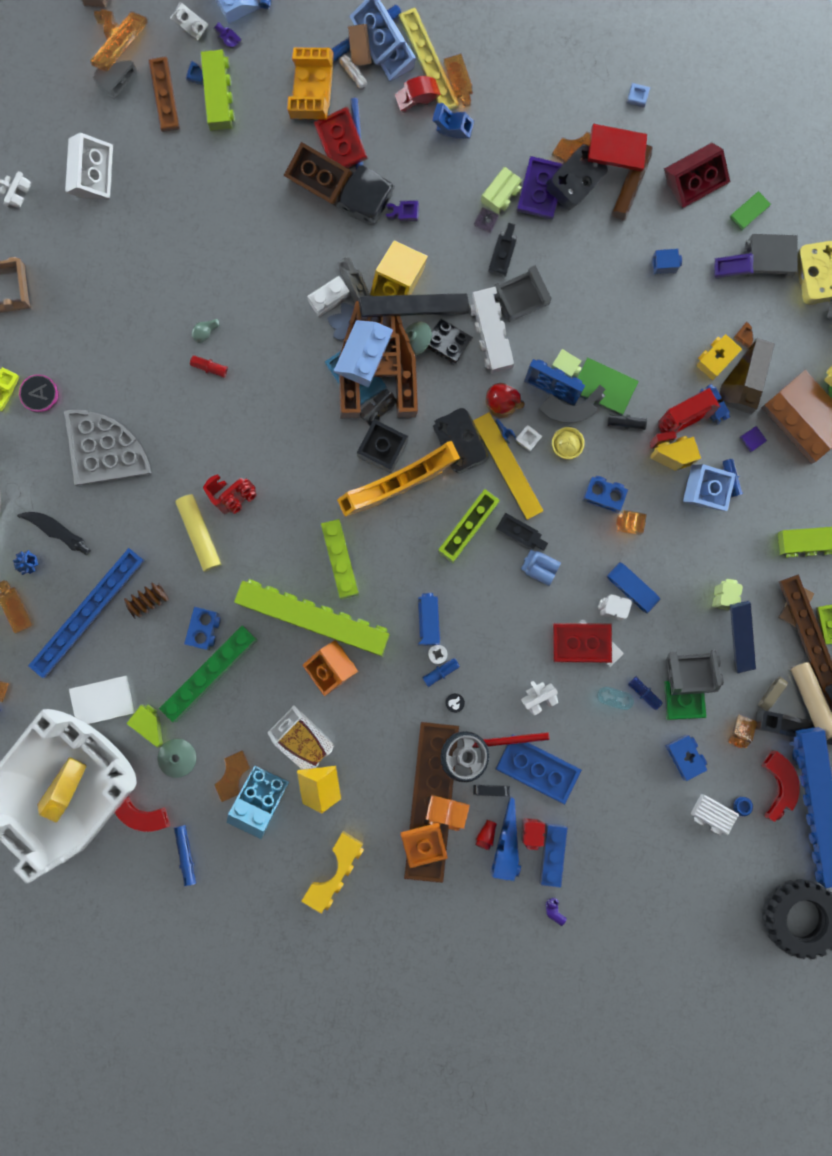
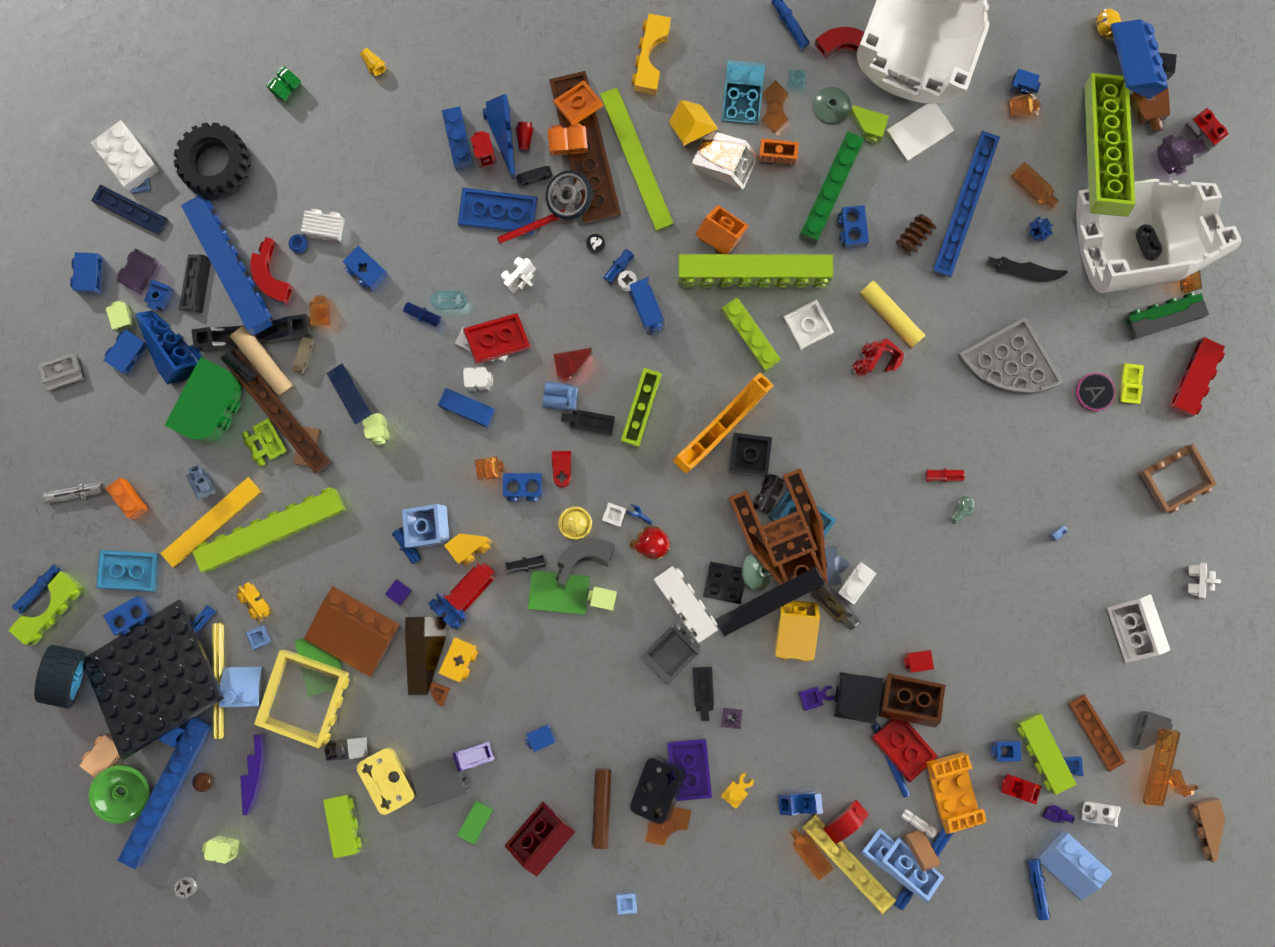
camera: 160 degrees right, 0 degrees up
yellow slope [37,757,87,823] -> none
light blue slope [333,320,393,388] -> none
black axle [433,408,489,473] -> none
yellow tile [473,412,544,521] -> none
yellowish green brick [481,167,522,214] -> none
blue plate [524,359,585,406] -> none
dark purple arm [546,898,567,926] -> none
red tile [588,123,647,172] -> none
red tile [650,431,677,449] -> none
green tile [664,681,707,720] -> none
dark grey panel [666,650,724,695] -> none
none -> green wheel [265,66,301,102]
none -> yellow cone [360,48,386,76]
none -> red piece [552,451,572,488]
none -> clear red slope [554,348,592,381]
none -> lime tile [600,87,674,232]
none -> yellow plate [721,772,754,808]
none -> orange brick [758,138,799,166]
none -> white tile [783,299,834,351]
none -> clear light blue plate [787,69,807,89]
none -> red brick [903,650,934,673]
none -> blue brick [990,740,1021,762]
none -> red brick [1001,774,1042,805]
none -> medium blue tile [1048,525,1068,541]

